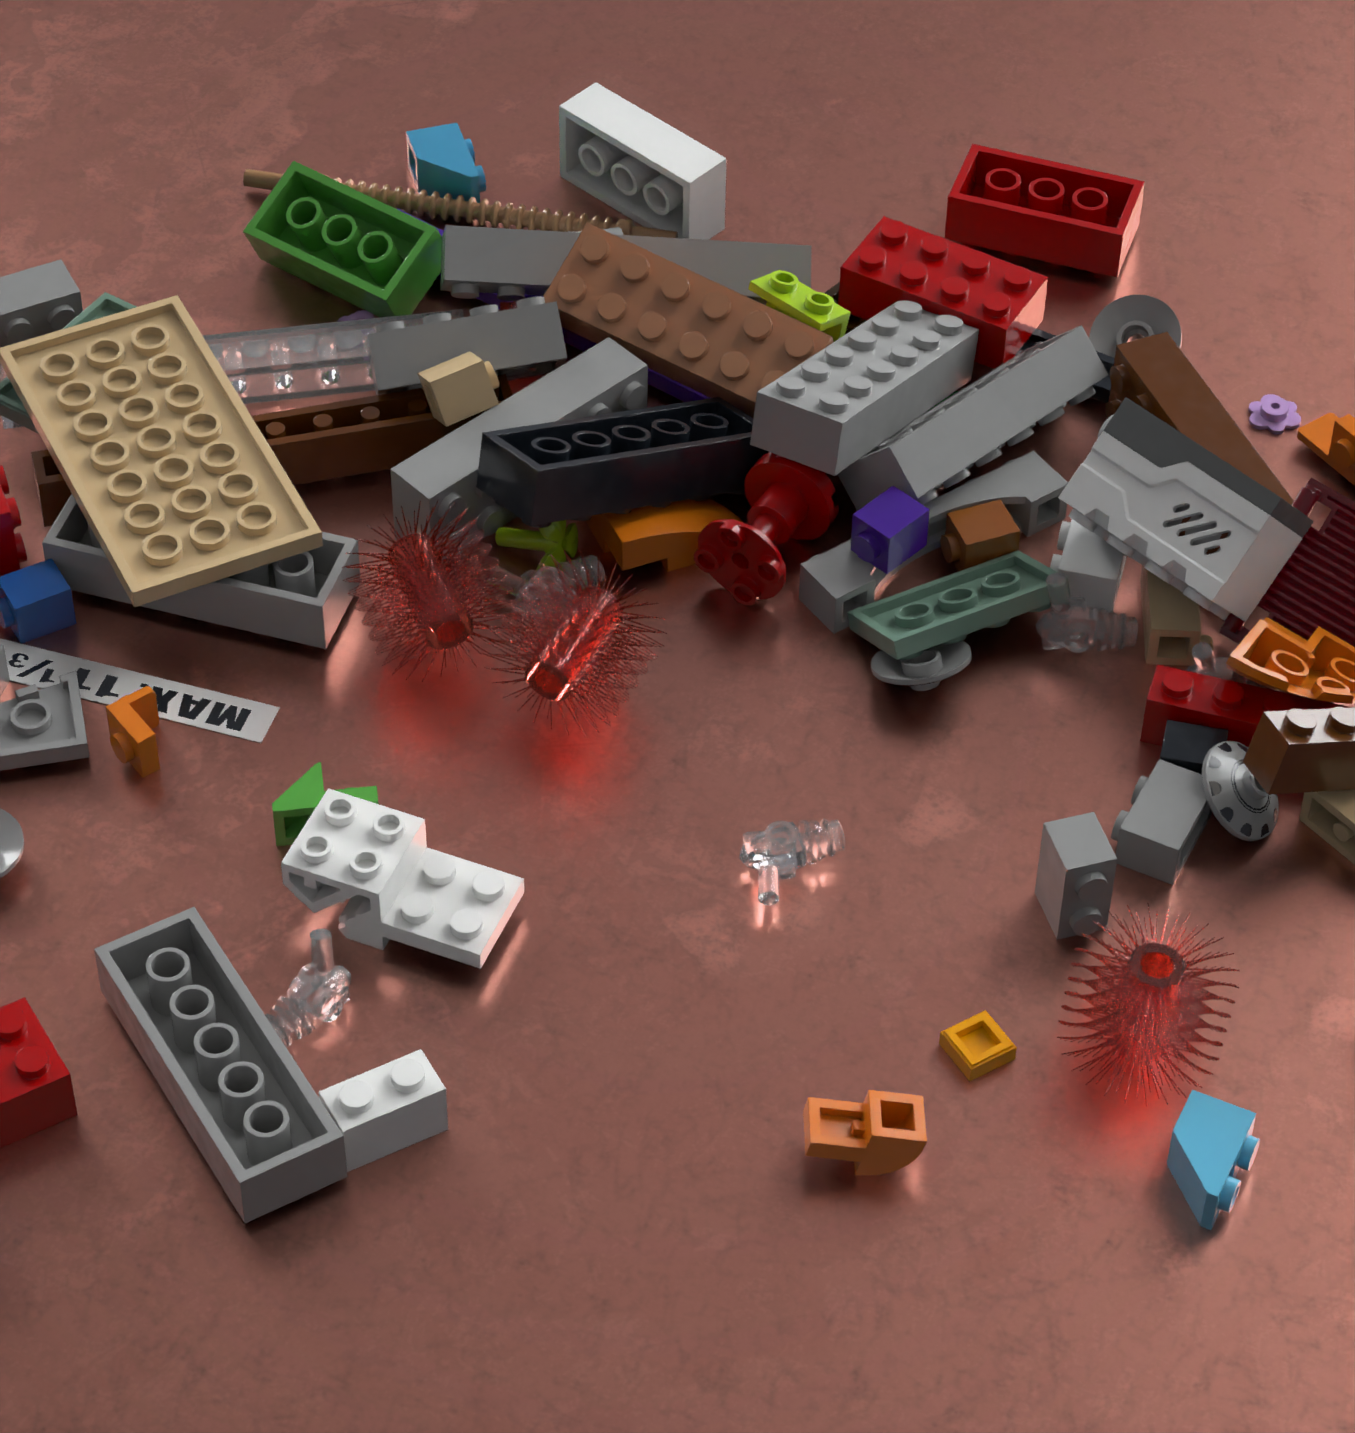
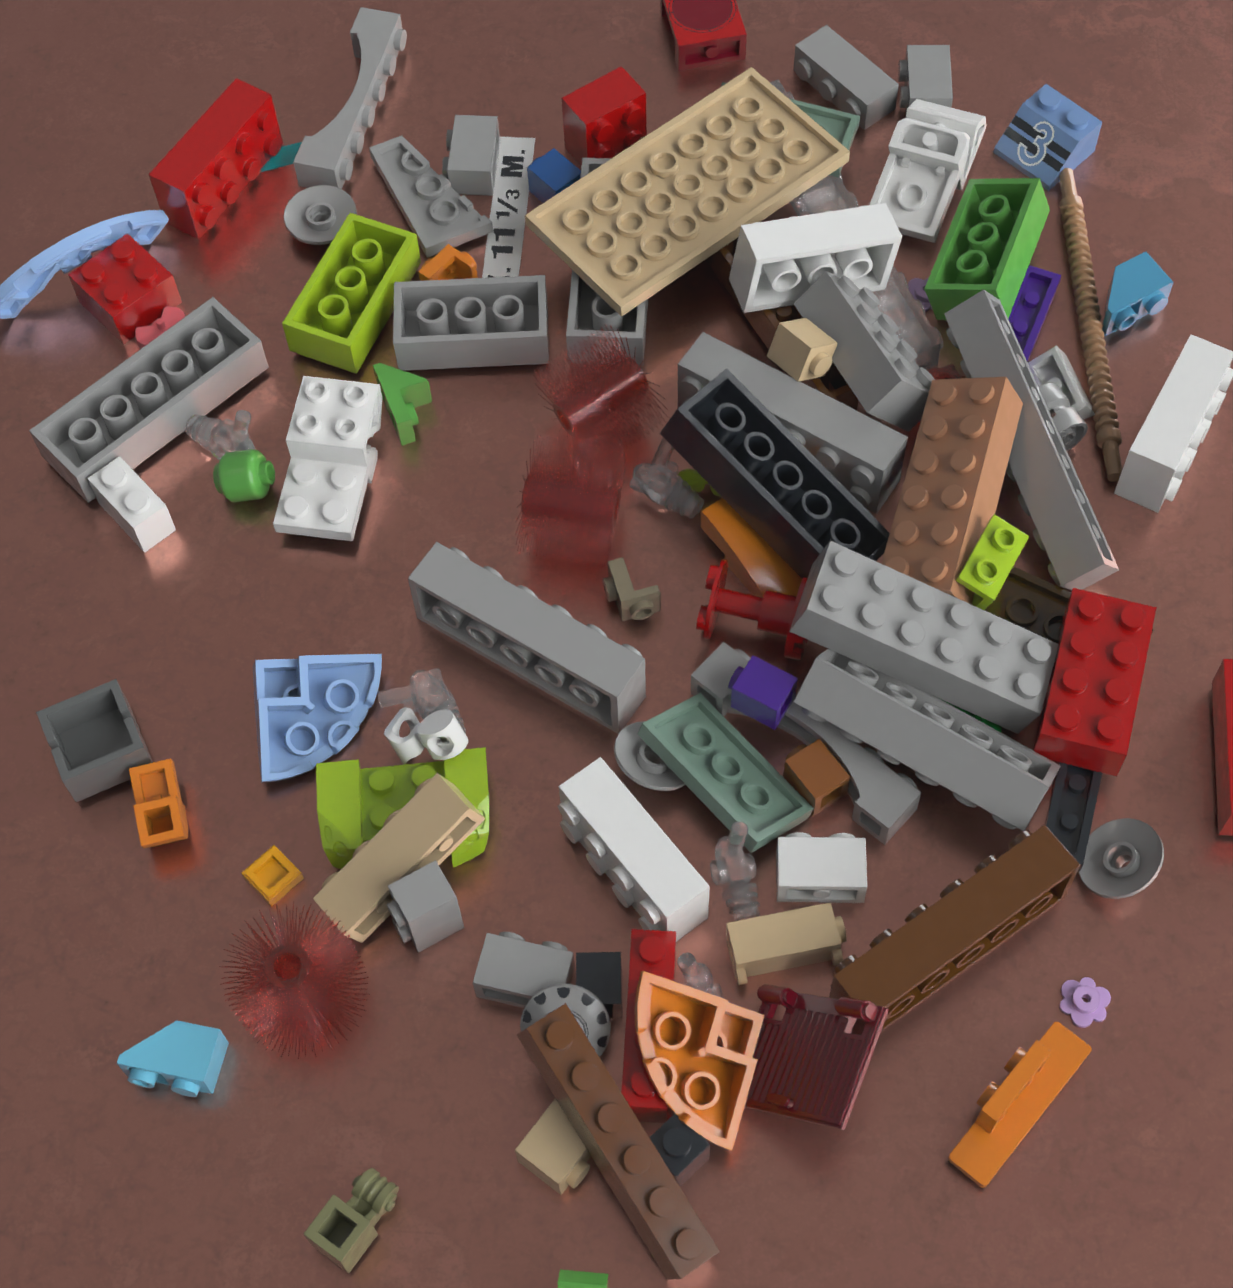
camera: 80 degrees right, 15 degrees up
white piece [1058,397,1314,622] -> none
none -> dark grey piece [36,679,153,802]
none -> coral piece [135,306,186,348]
none -> bright green head [213,449,275,502]
none -> light blue brick [253,654,382,783]
none -> lime brick [282,213,421,374]
none -> tan brick [313,773,485,943]
none -> lime piece [316,747,489,869]
none -> white leg [384,707,468,765]
none -> light grey brick [393,275,549,371]
none -> light grey brick [408,542,646,734]
none -> white brick [558,757,710,942]
none -> dark tan bracket [603,557,661,621]
none -> white brick [729,203,902,313]
none -> white piece [869,99,987,243]
none -> light grey brick [898,45,953,114]
none -> medium blue slope [993,84,1102,191]

